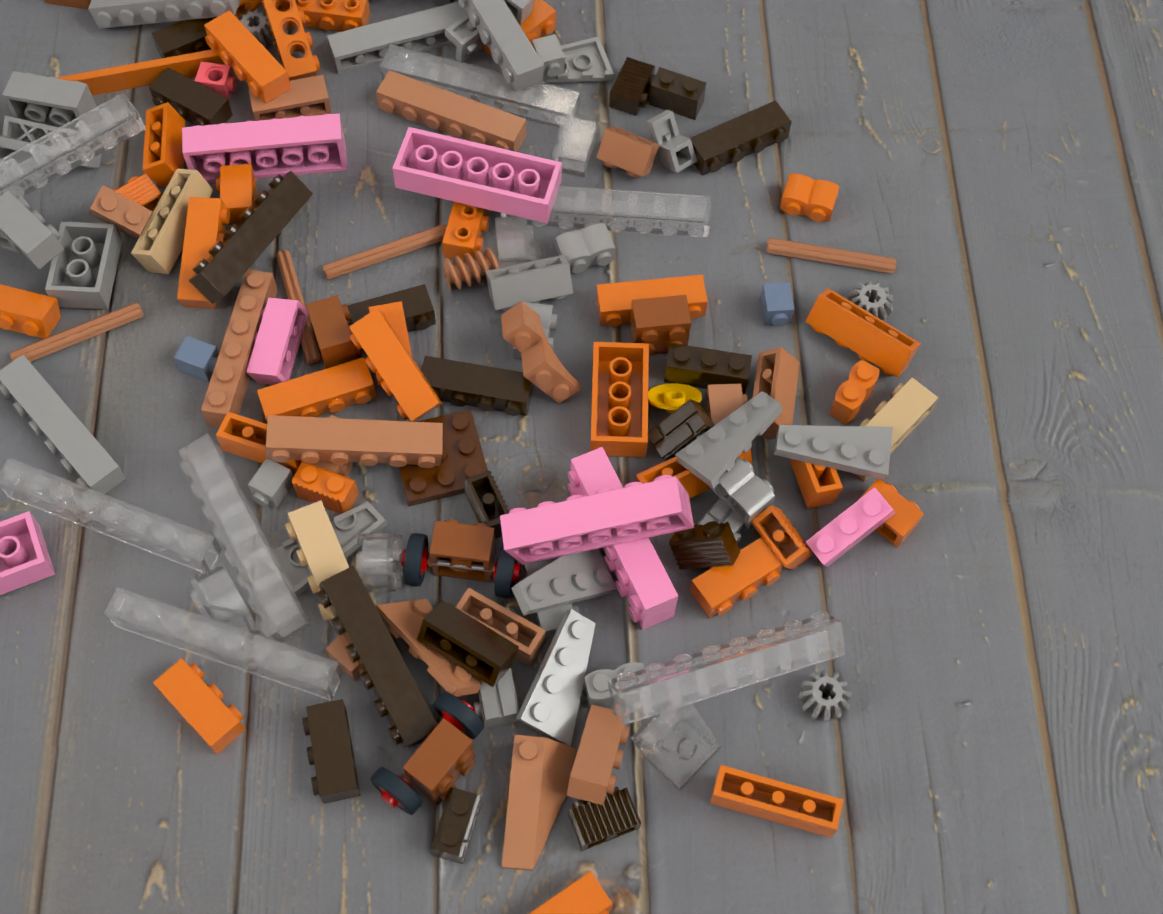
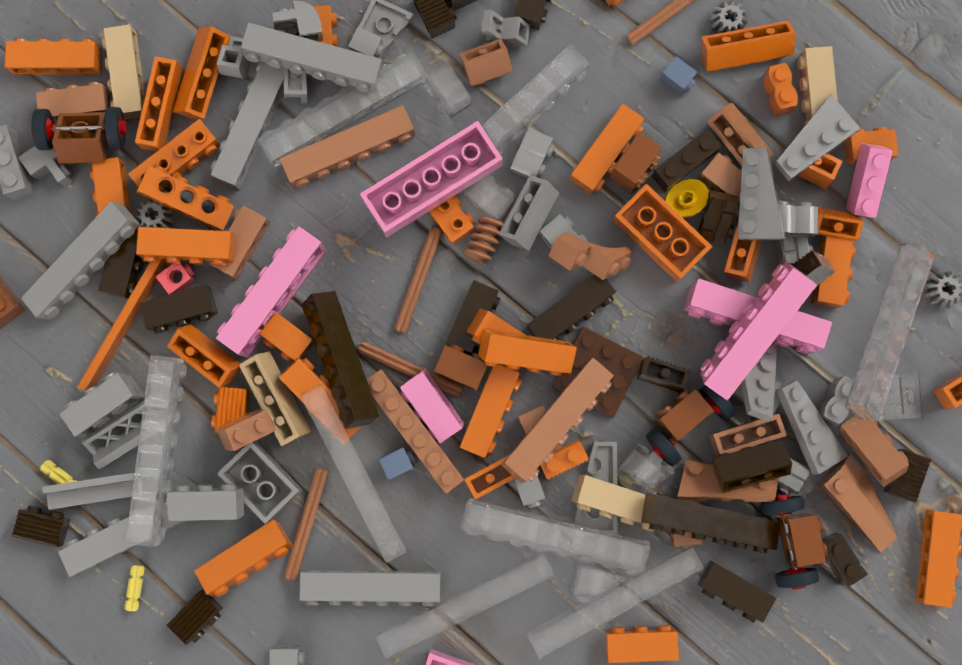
camera: 45 degrees left, 20 degrees up
none -> clear brick [301,384,407,563]

